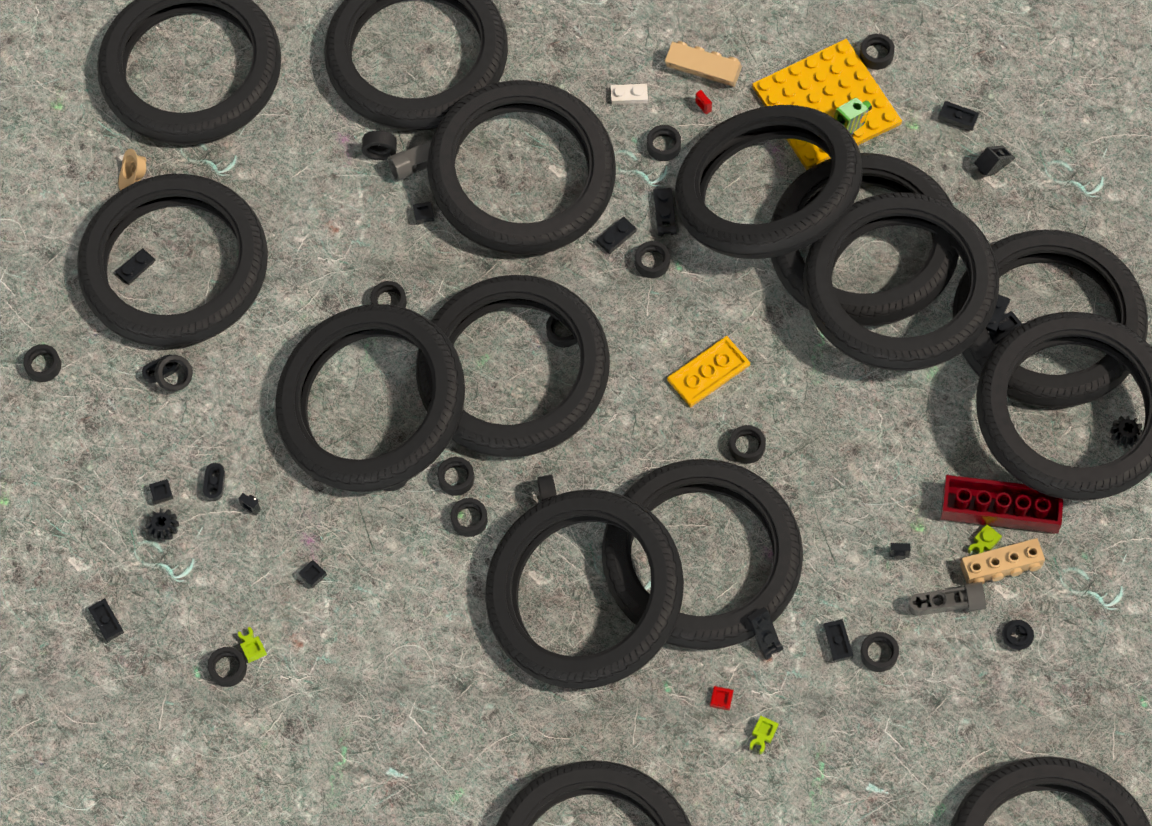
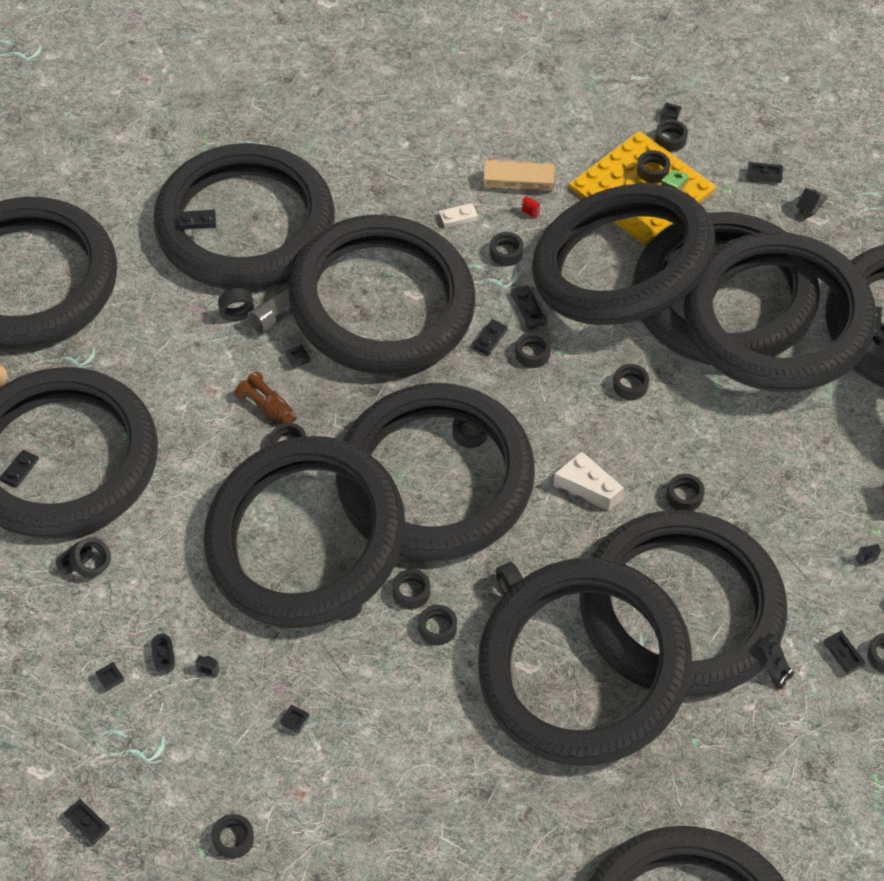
camera: 20 degrees left, 10 degrees down
black gear [145,508,179,542] -> none
lime plate [238,627,267,663] -> none
yellow tile [667,336,750,408] -> none
red tile [710,686,734,711] -> none
lime plate [750,715,779,754] -> none
none -> black plate [179,209,216,230]
none -> reddish brown piece [234,371,297,424]
none -> white wedge [553,452,624,511]
none -> black tyre [613,364,650,400]
none -> black tyre [636,150,671,183]
none -> black plate [660,102,682,120]

